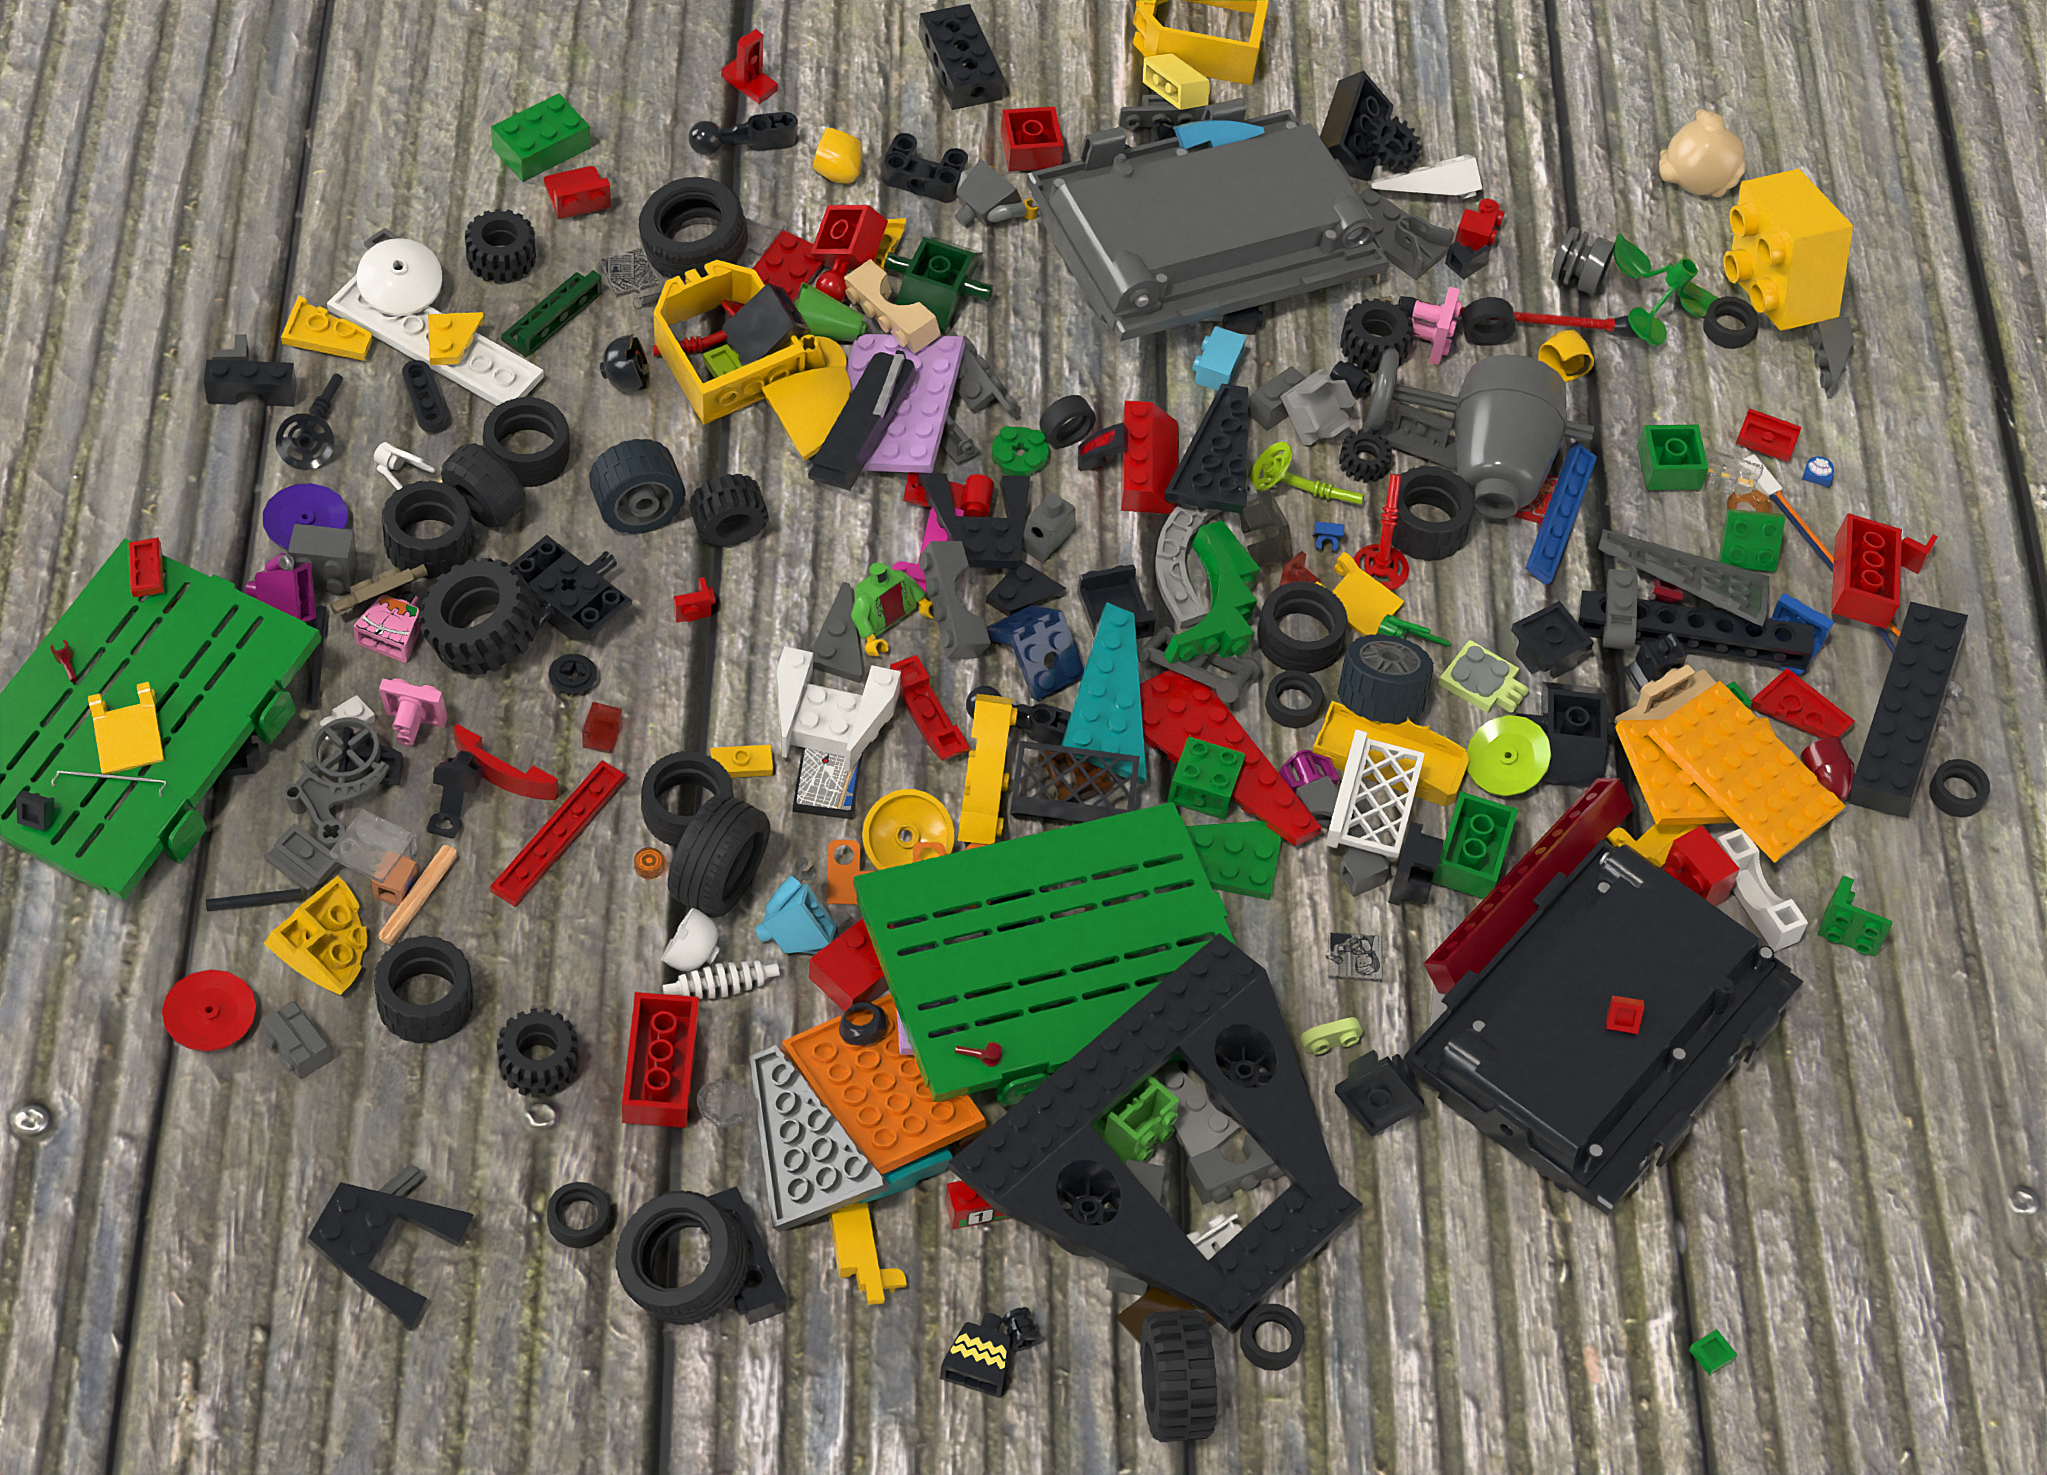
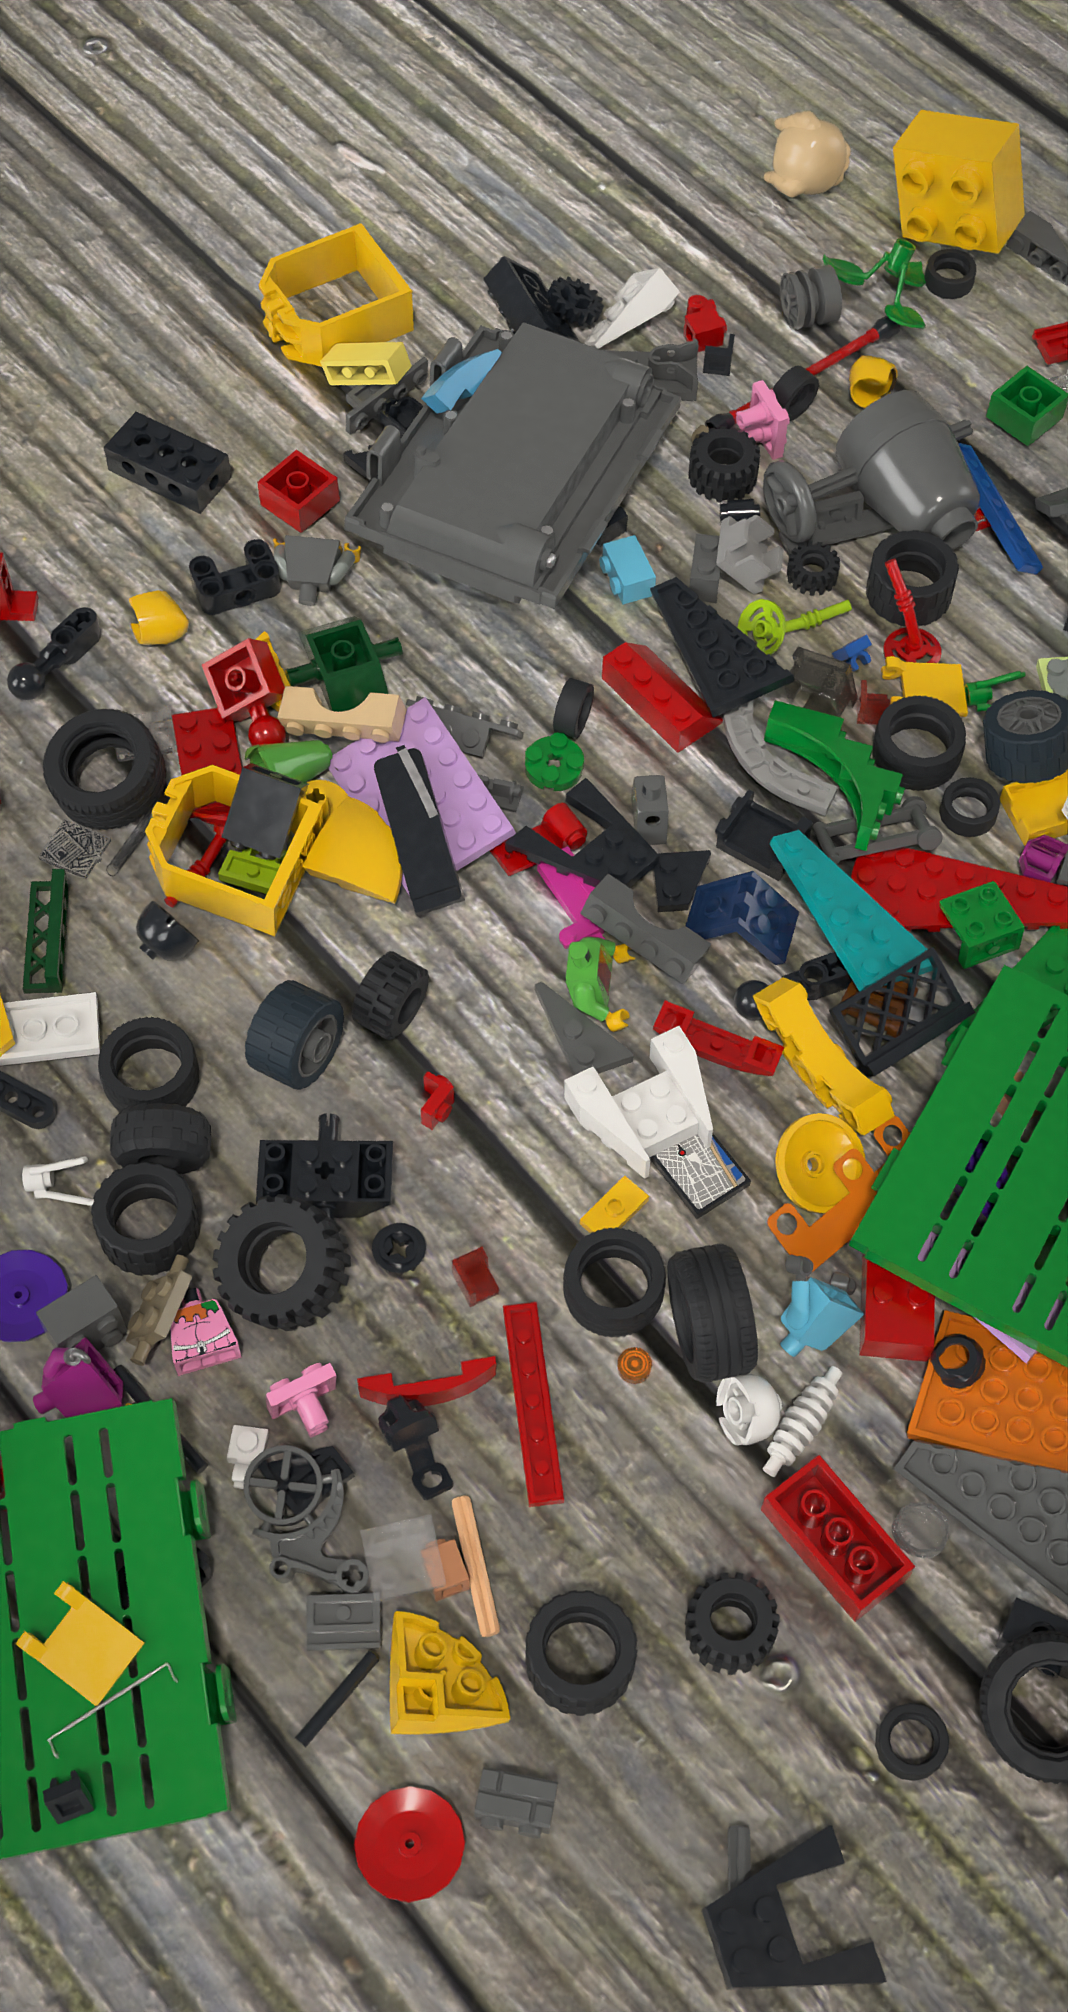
camera: 35 degrees left, 5 degrees up
slope [1078,422,1128,471] -> none

